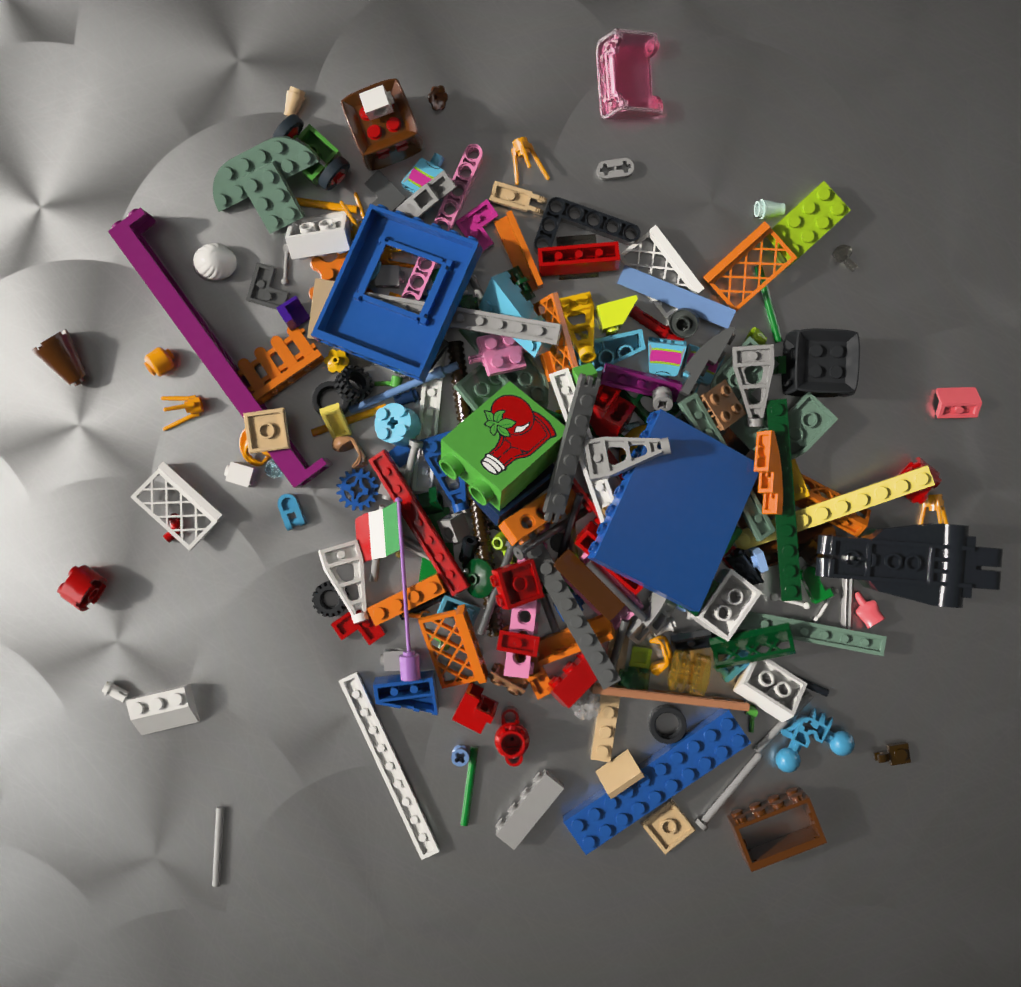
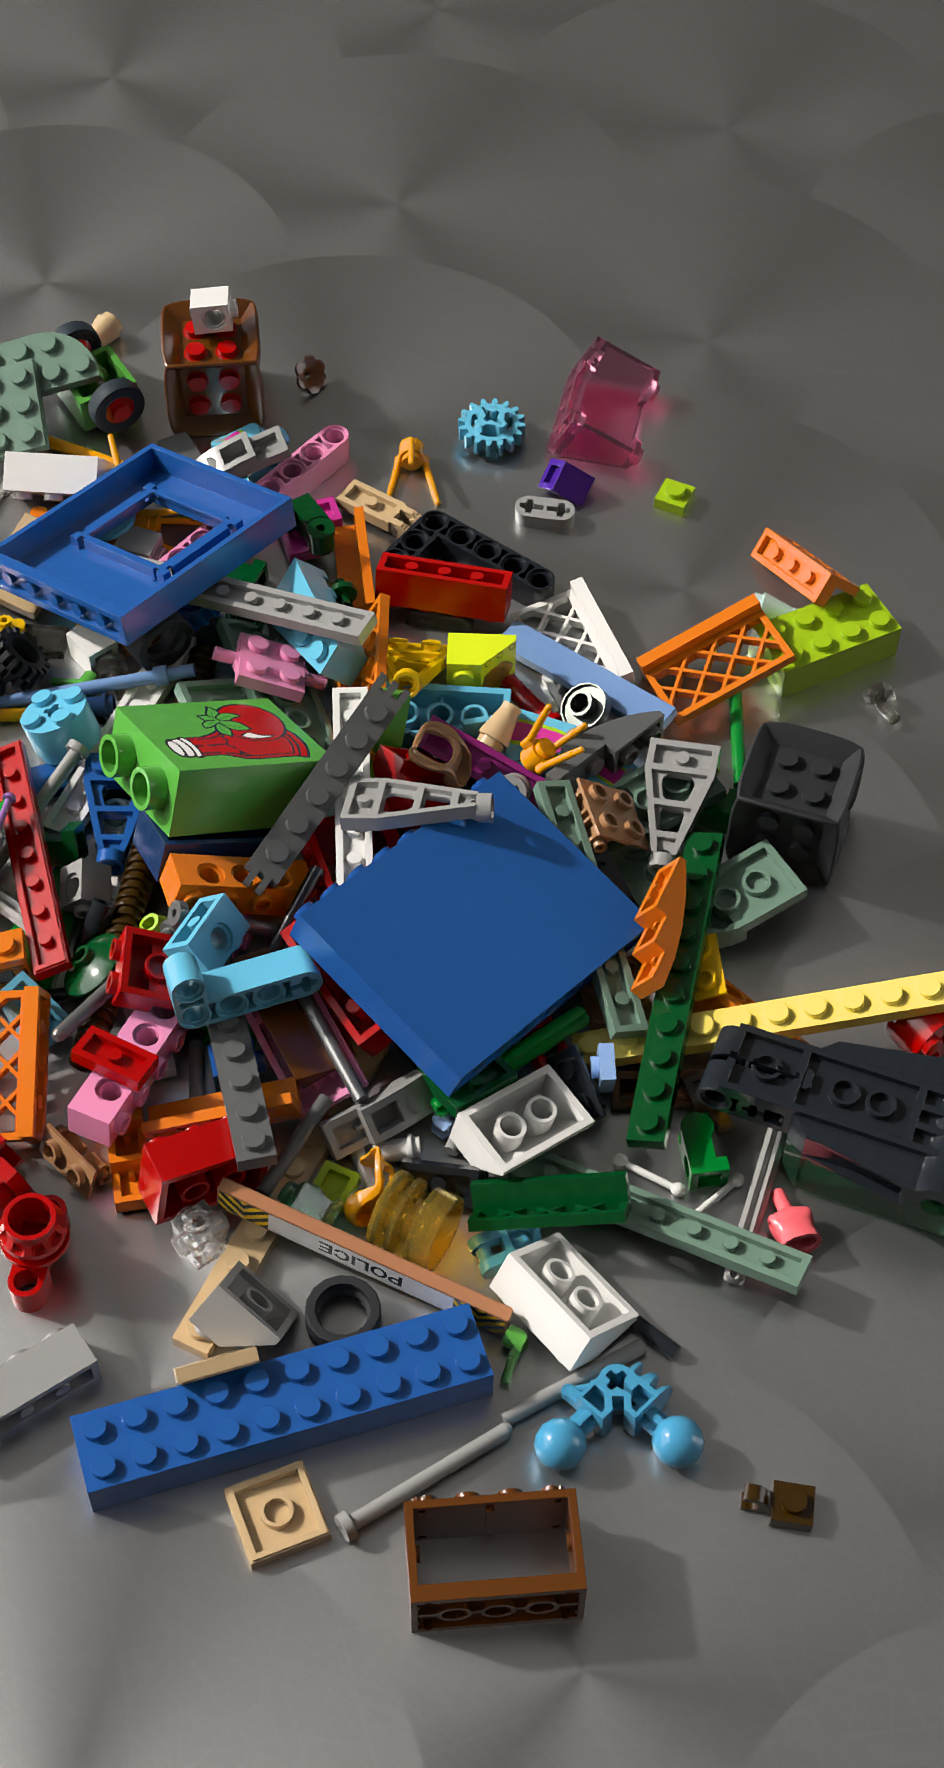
camera: 15 degrees right, 35 degrees down
none -> medium azure brick [163,893,251,973]
none -> medium azure beam [163,945,323,1029]
none -> light grey slope [189,1261,299,1347]
none -> dark green leg [287,493,335,556]
none -> medium nougat piece [408,721,472,788]
none -> medium azure gear [458,398,526,457]
none -> tan cone [477,700,522,753]
none -> light orange plant [520,704,588,775]
none -> dark purple panel [538,458,595,506]
none -> lime plate [654,478,696,517]
none -> orange fence [750,527,860,608]

